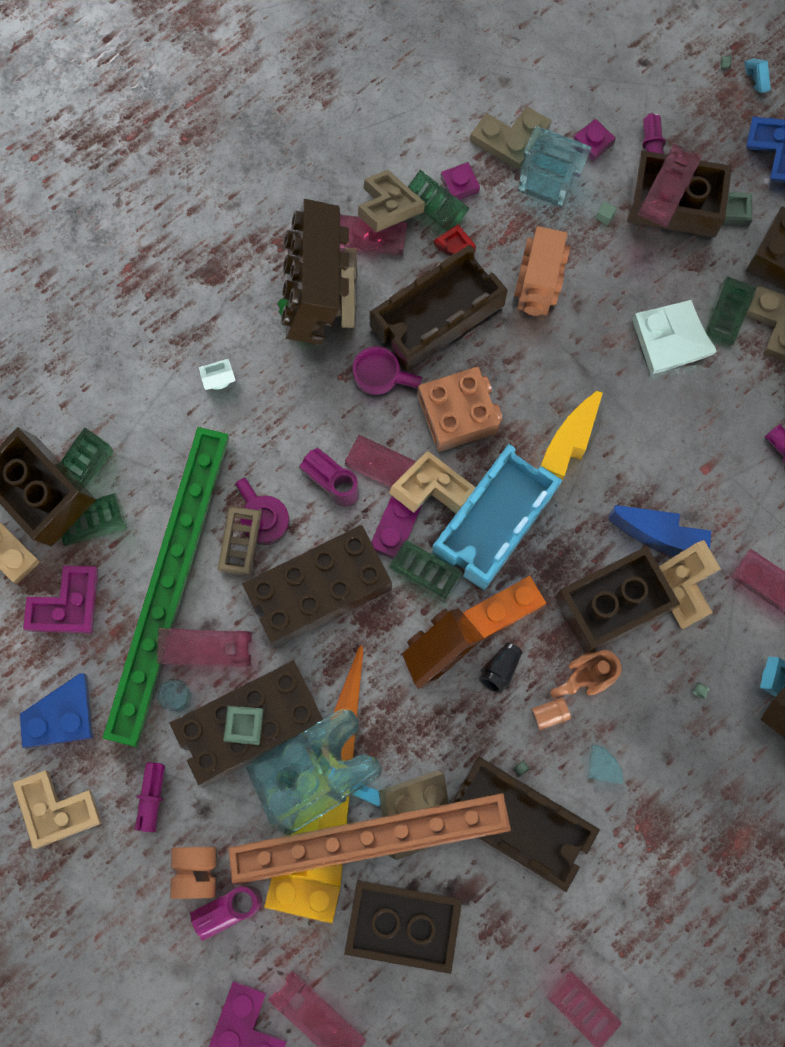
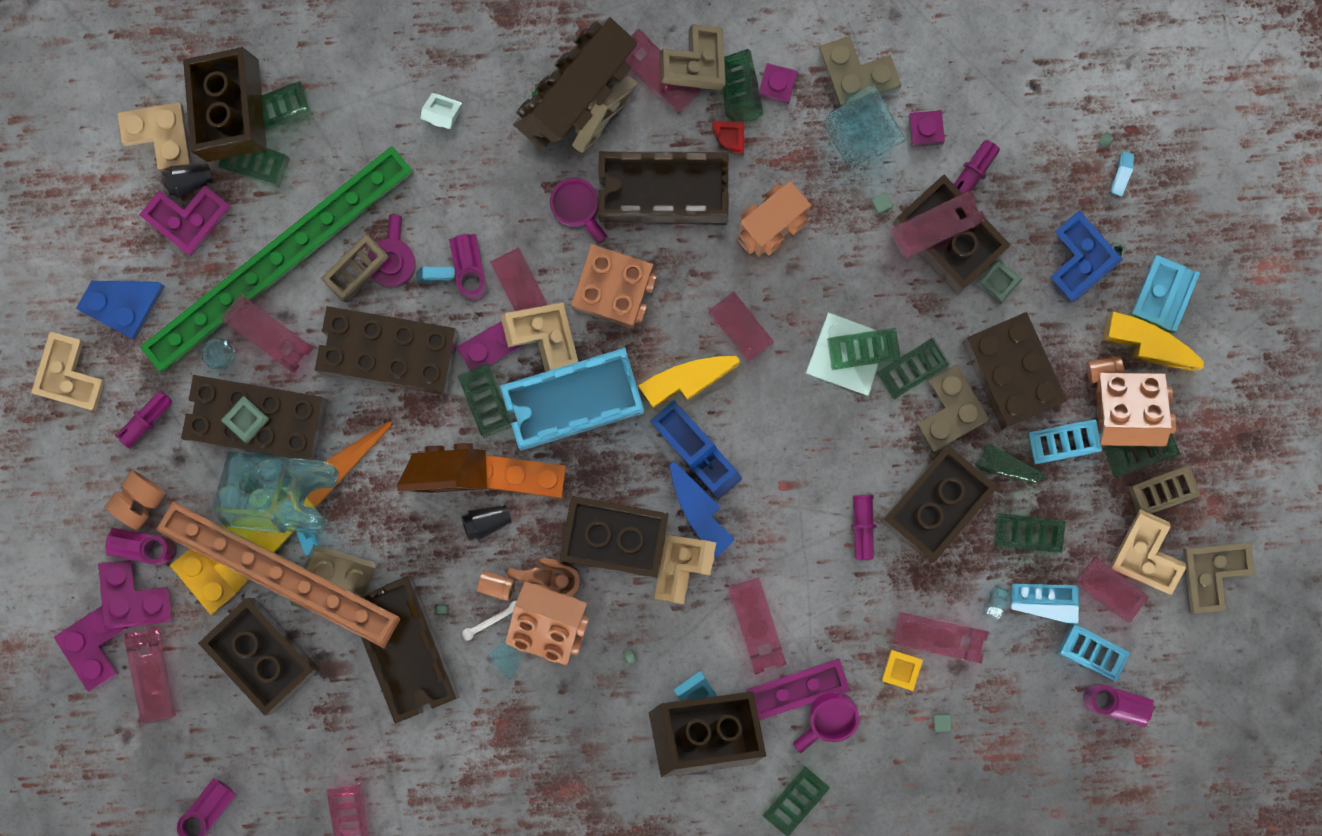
camera: 45 degrees right, 10 degrees up
none -> magenta plate [98,560,171,630]
none -> black cone [163,164,213,197]
none -> medium azure tile [416,267,455,284]
none -> white hinge [461,601,516,641]
none -> nougat brick [505,581,589,666]
none -> blue slope [650,400,742,500]
none -> clear pink plate [708,291,774,363]
none -> clear green slope [827,328,900,370]

